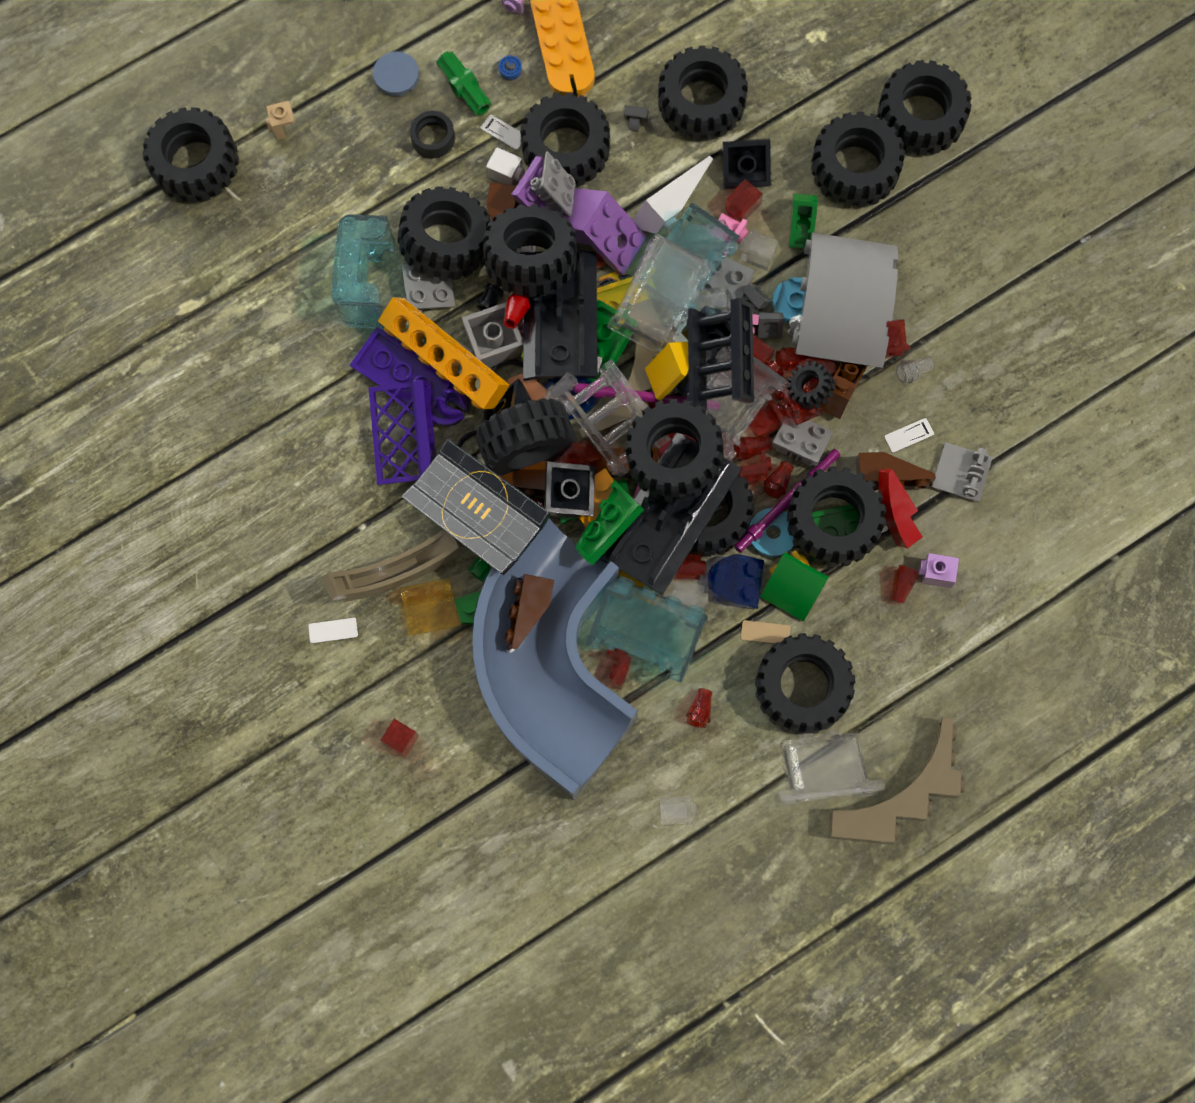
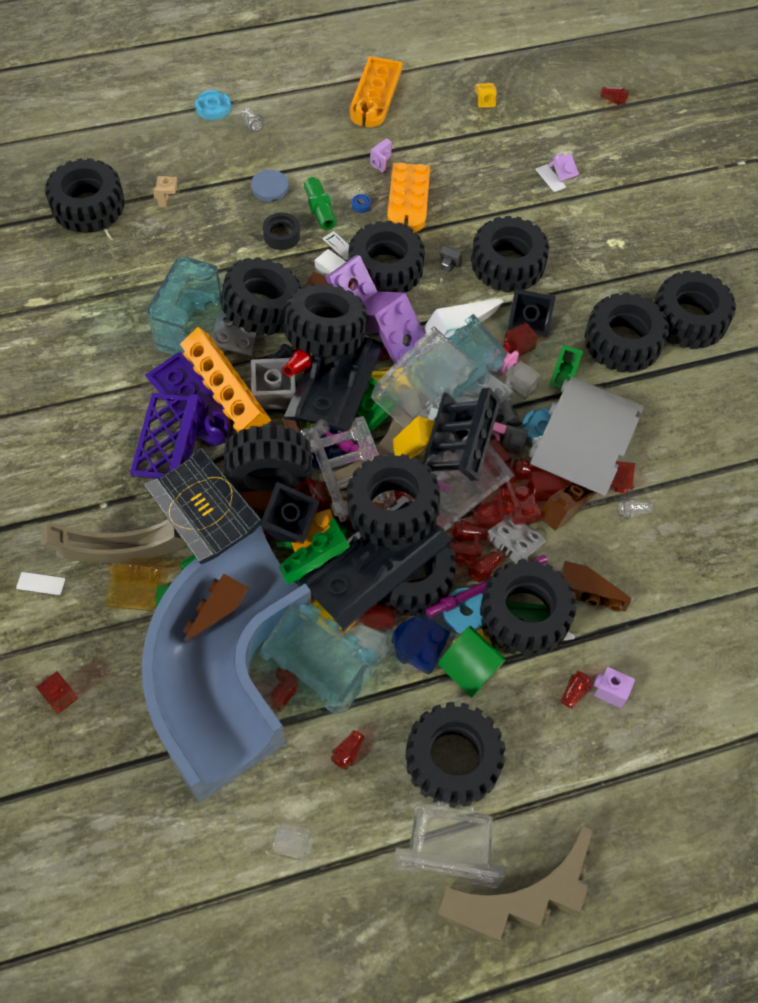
camera: 10 degrees right, 15 degrees down
light grey hinge [530,151,576,217] -> none
tan sticker [741,620,791,643] -> none
black tyre [786,361,835,410] -> none
red slope [879,468,923,549] -> none
white sticker [885,418,934,452] -> none
light grey hinge [932,442,993,502] -> none

